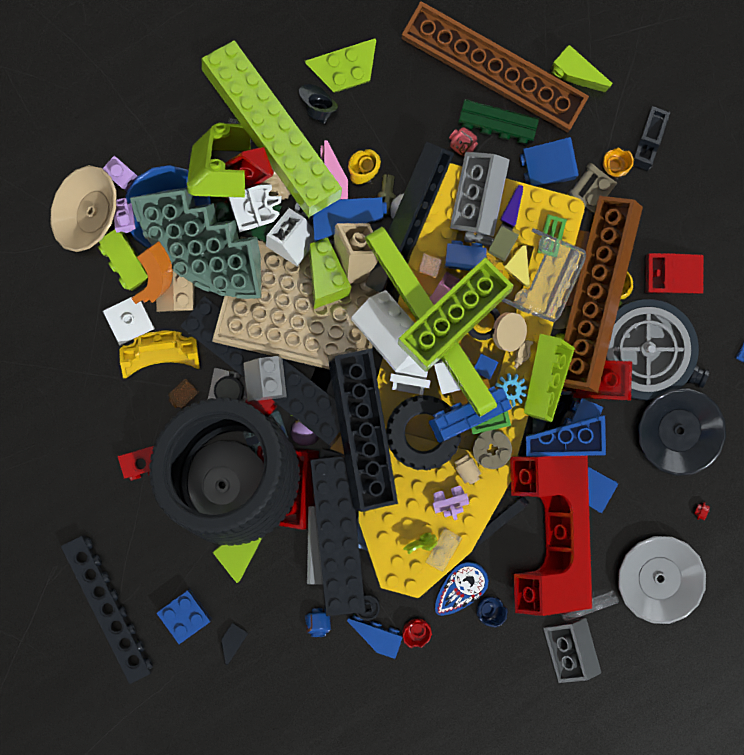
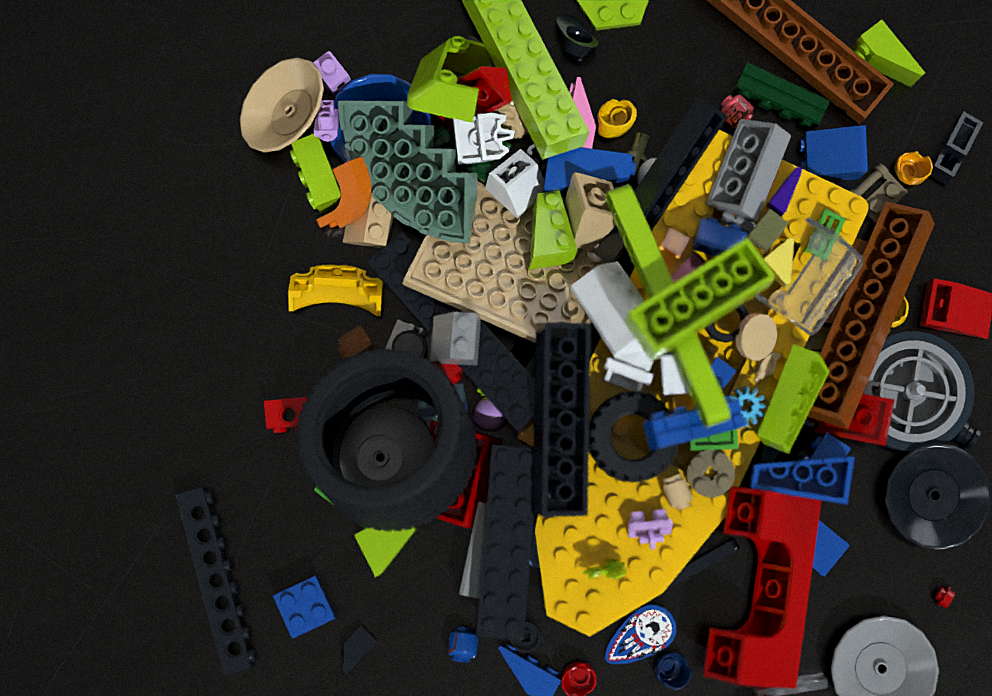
camera: 10 degrees right, 5 degrees down
white plate [103,297,155,346] -> none
clear plate [426,528,462,572] -> none

